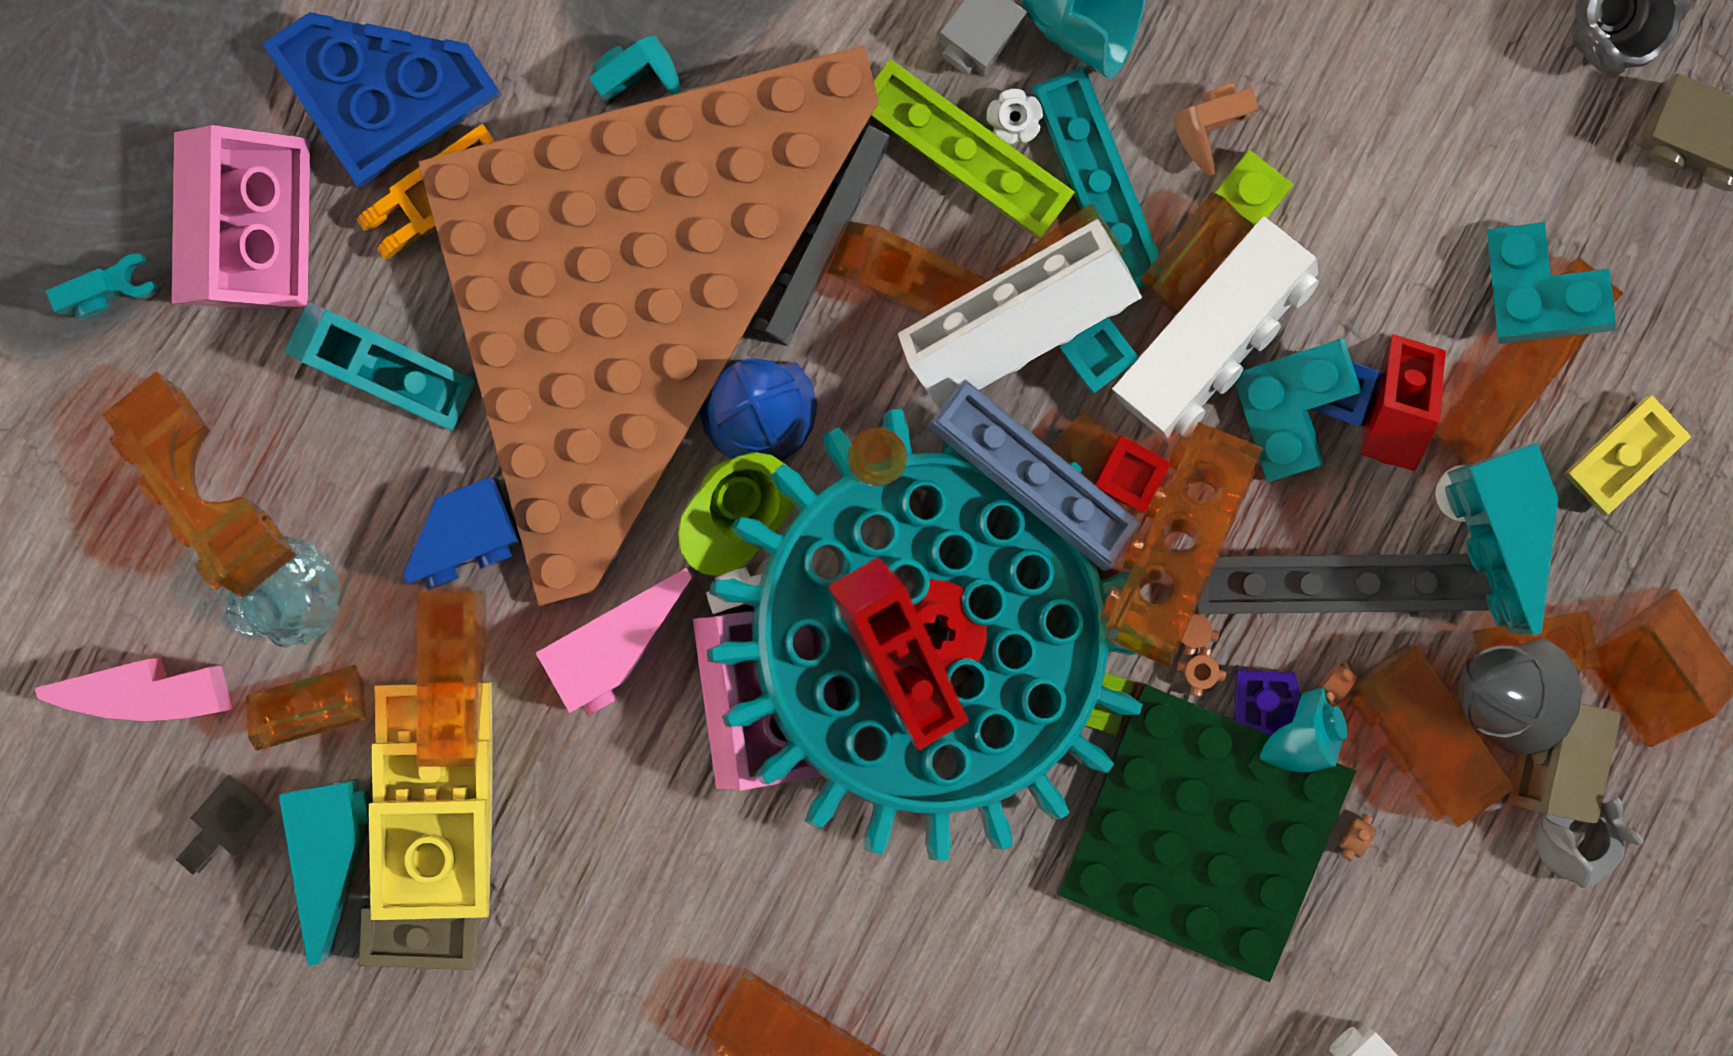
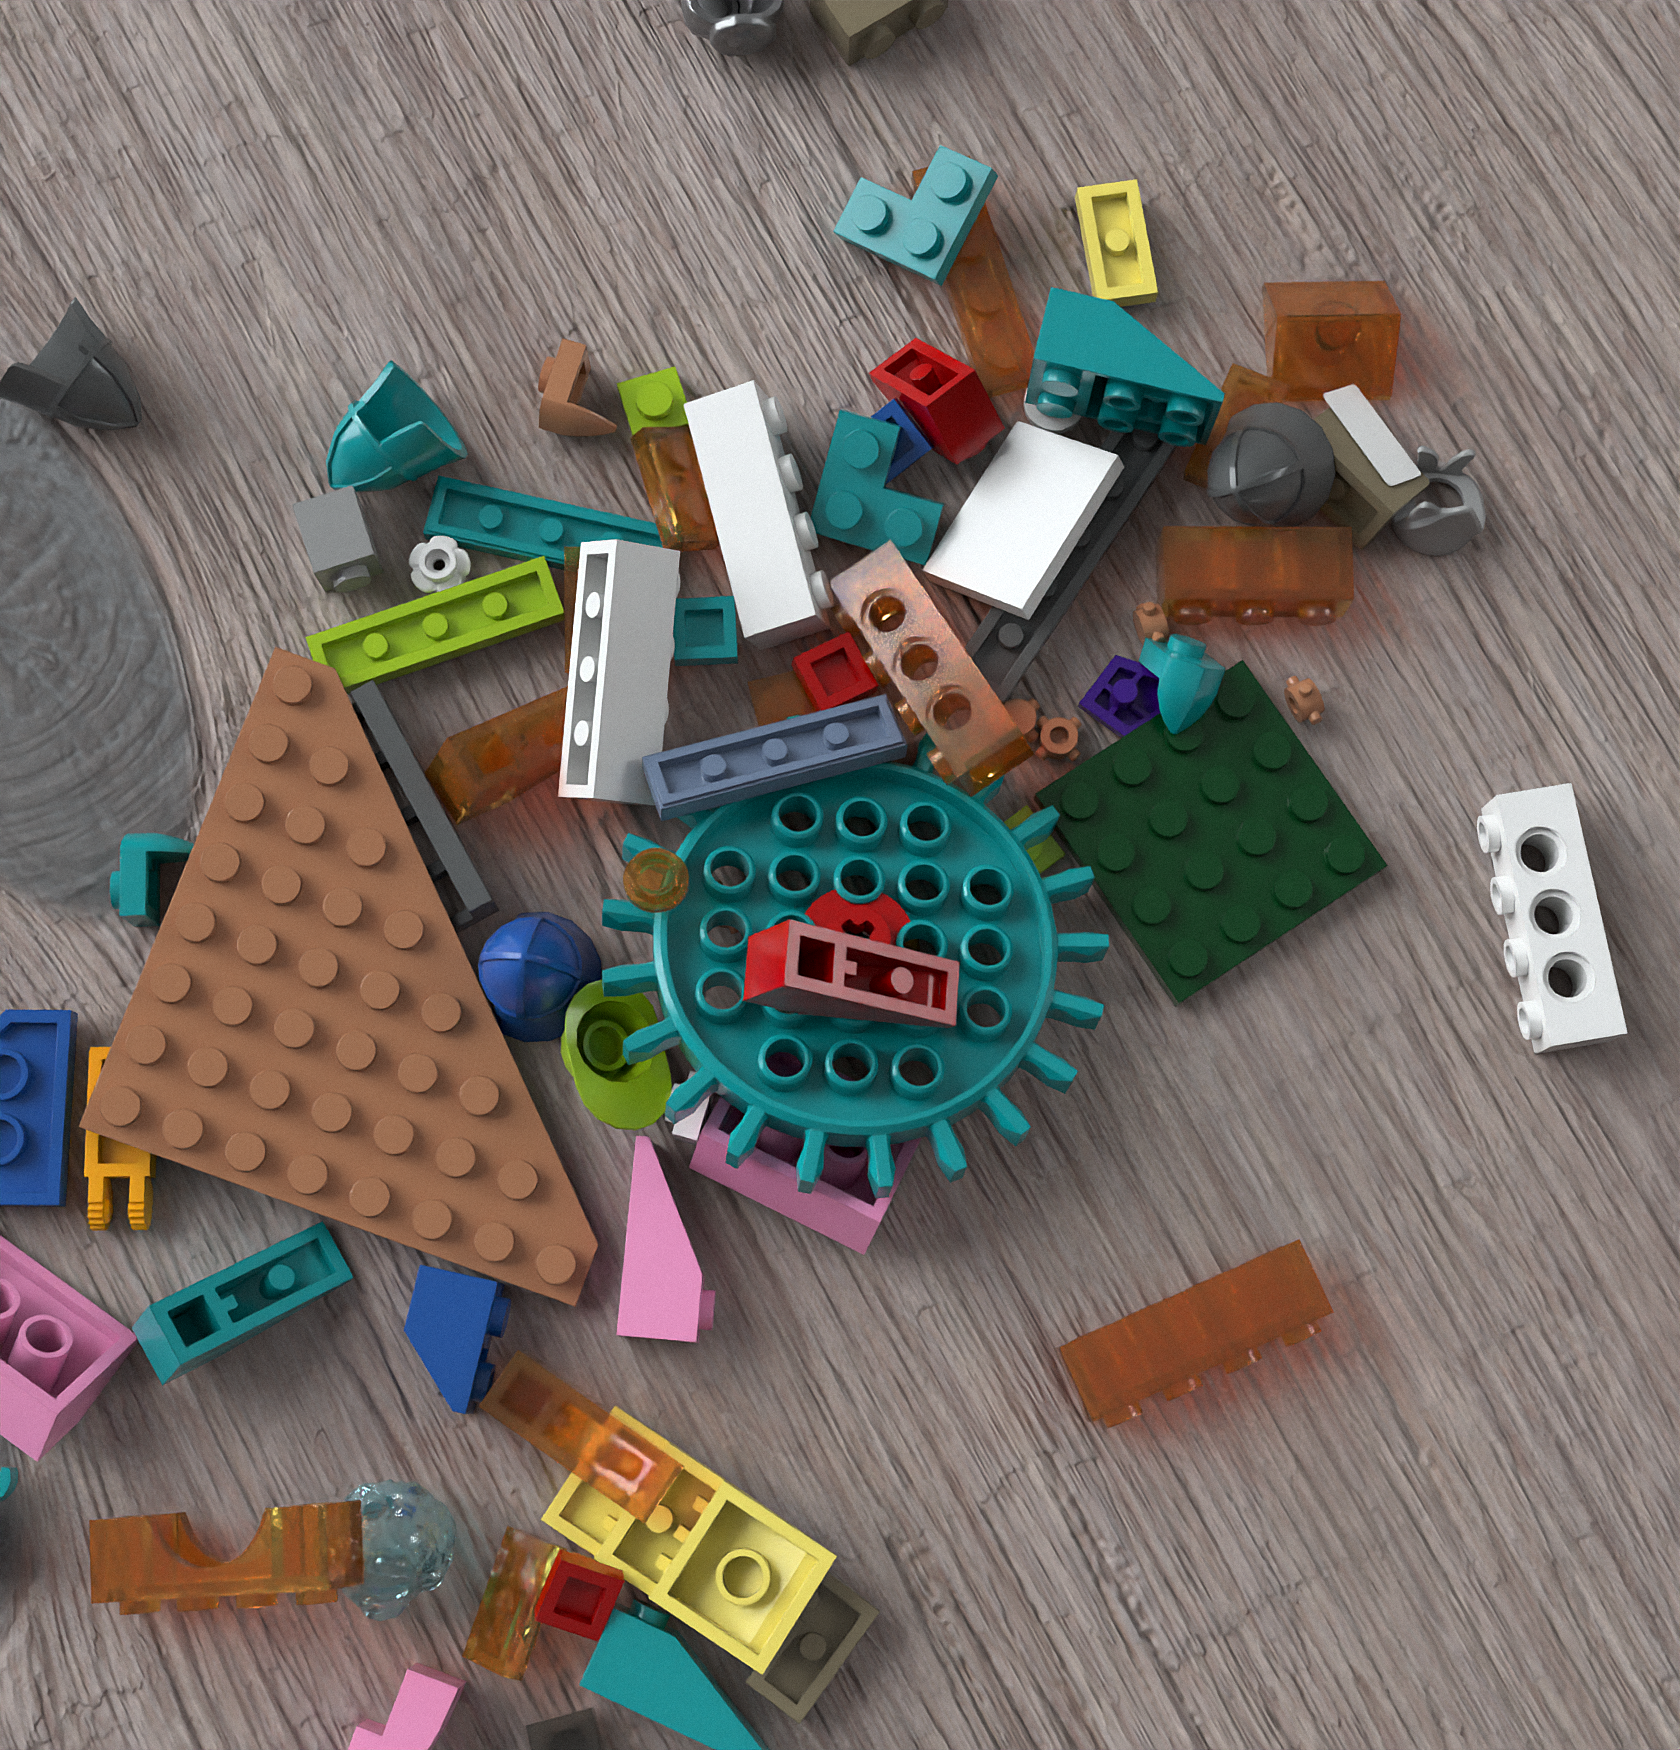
camera: 60 degrees left, 10 degrees down
none -> red tile [534,1549,625,1642]
none -> white tile [922,421,1124,620]
none -> white sticker [1323,384,1421,486]

